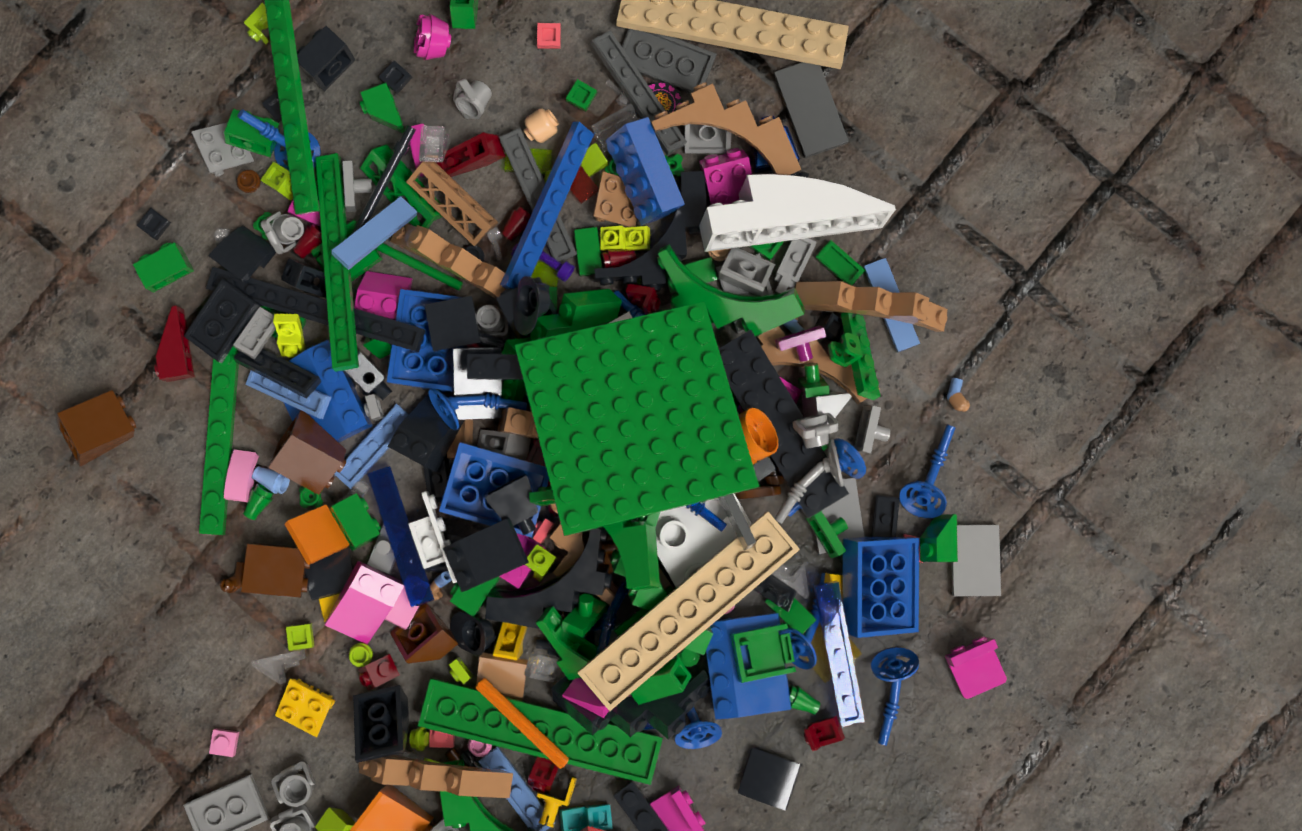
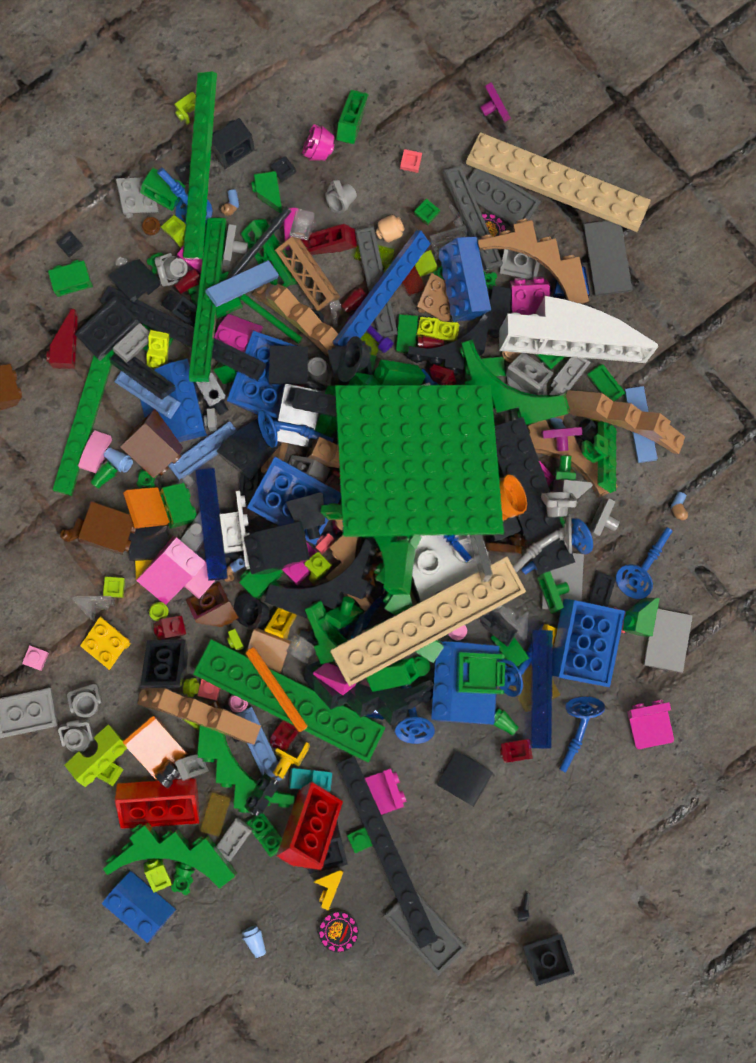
camera: 15 degrees right, 5 degrees down
none -> arm [221,190,239,216]

